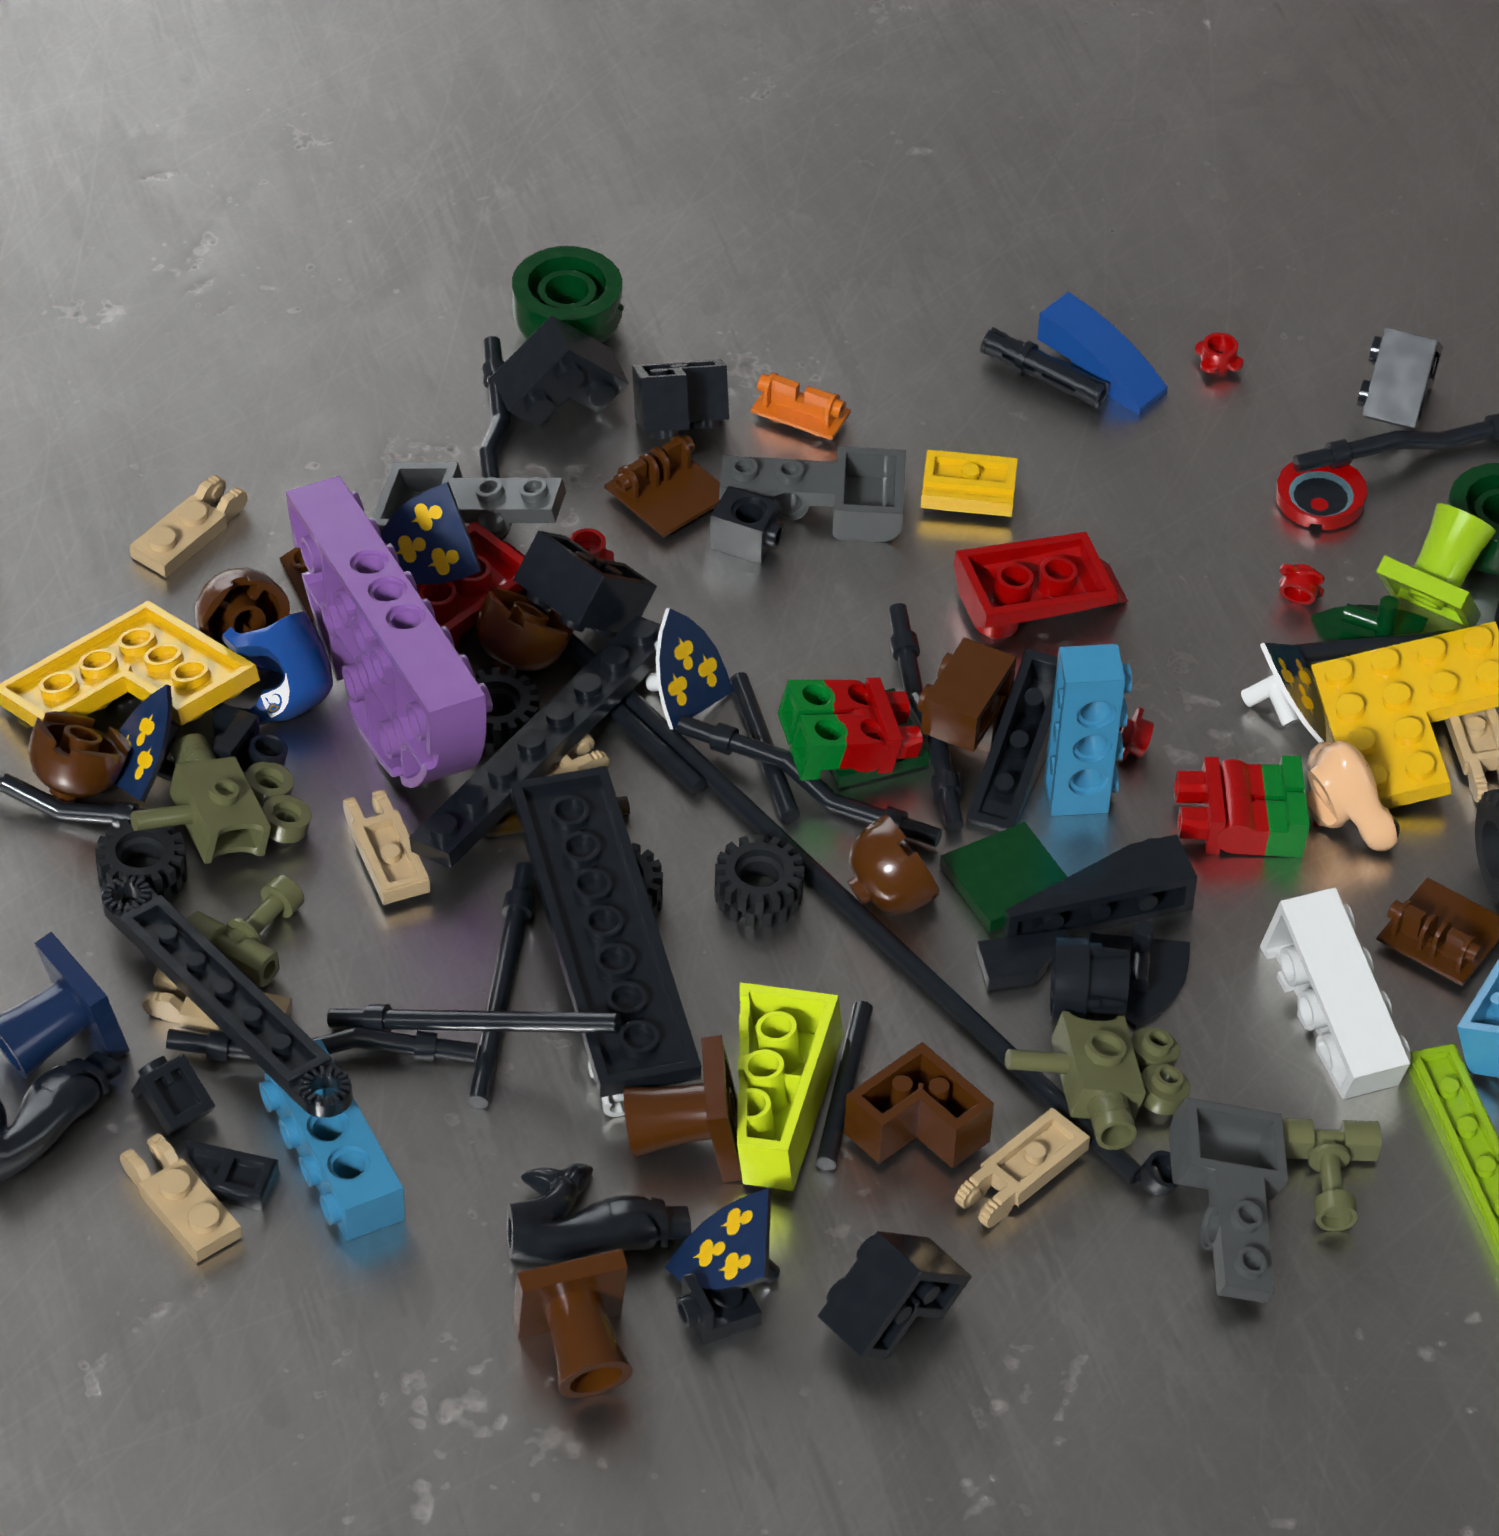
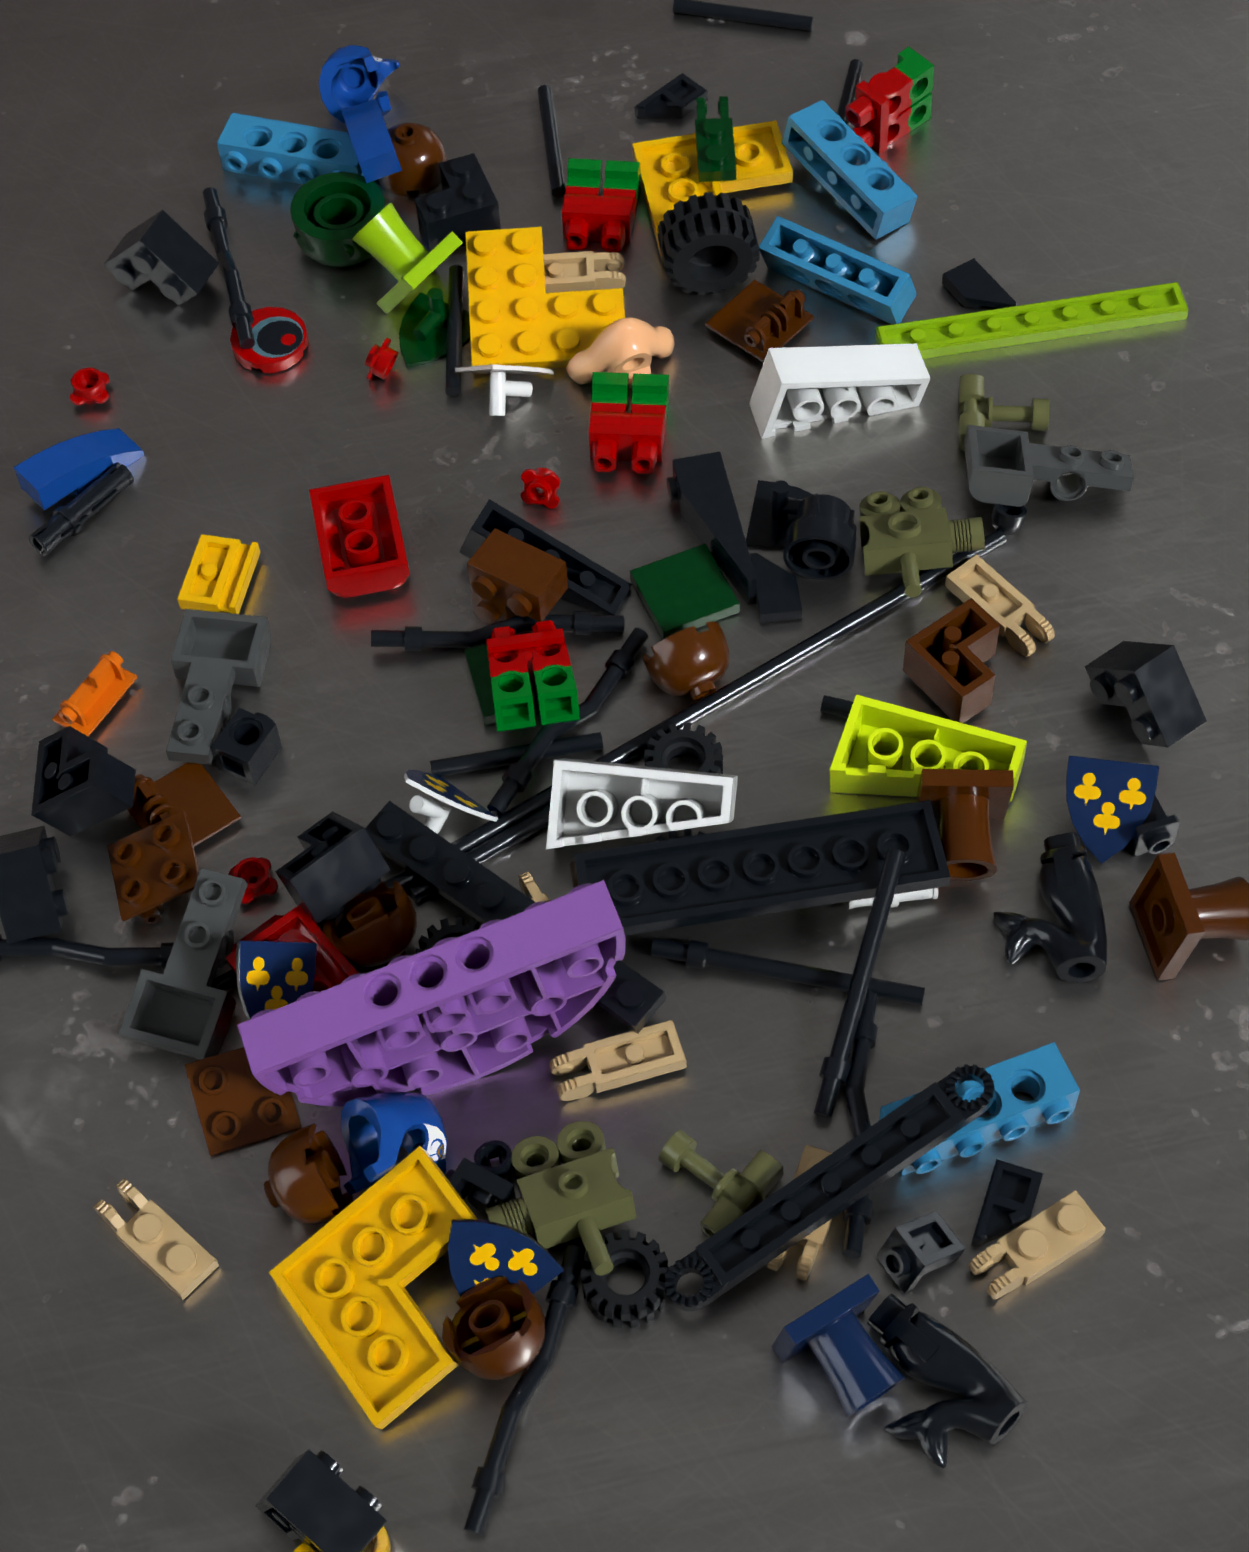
camera: 80 degrees left, 10 degrees up
dark azure brick [1044,644,1132,816] -> none
none -> reddish brown hinge [107,810,199,924]
none -> white wedge [546,758,738,849]

